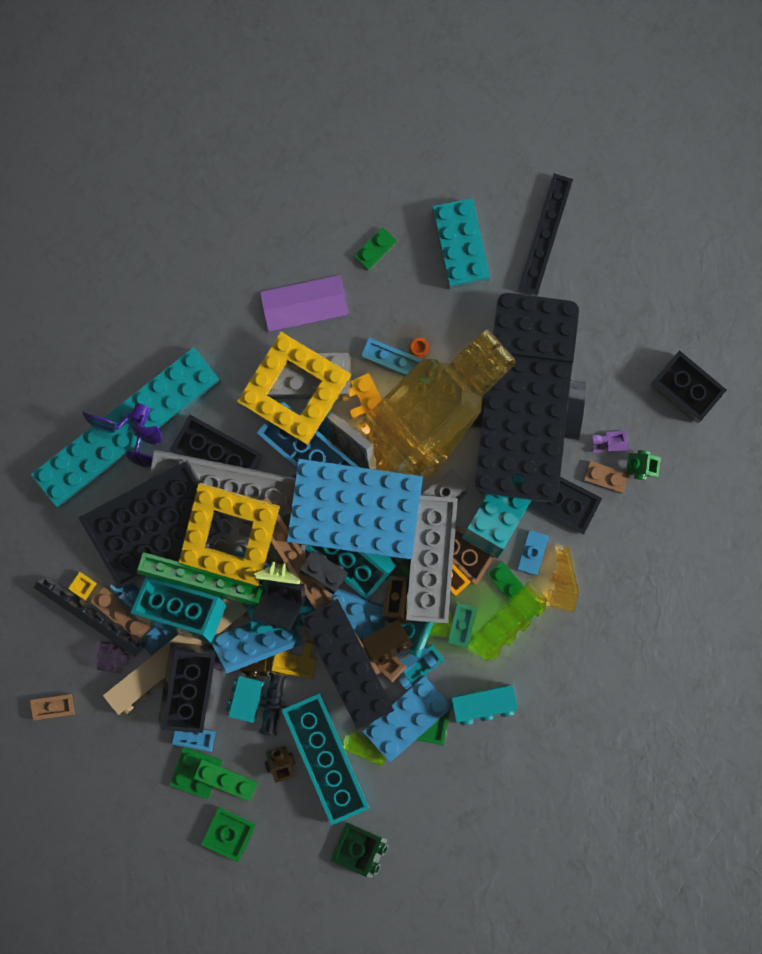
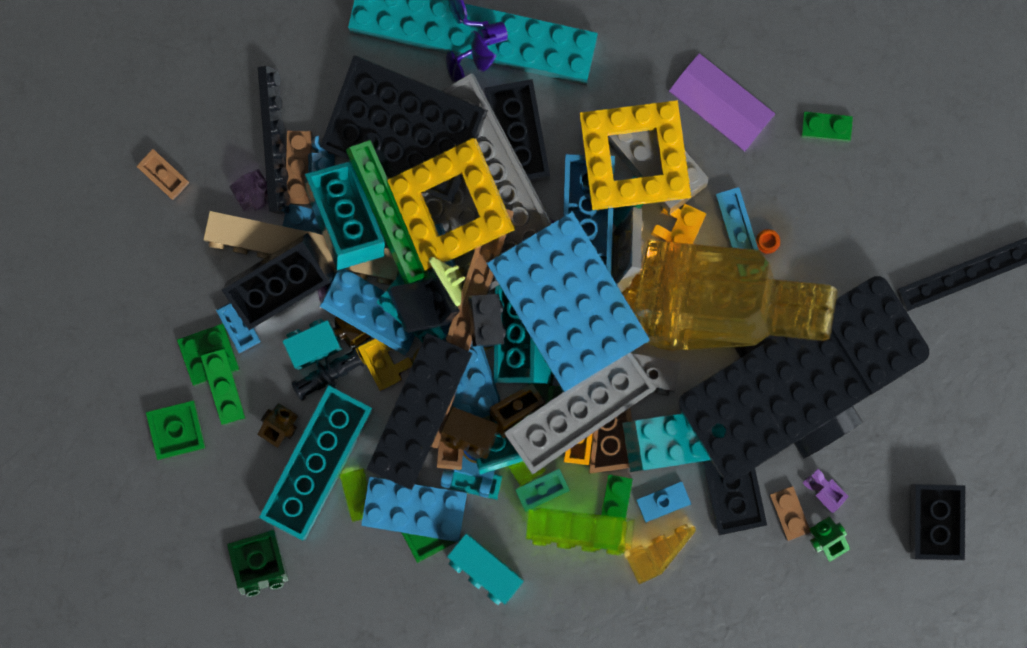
camera: 60 degrees right, 0 degrees up
yellow plate [68,572,98,600] -> none
teal brick [432,198,490,289] -> none

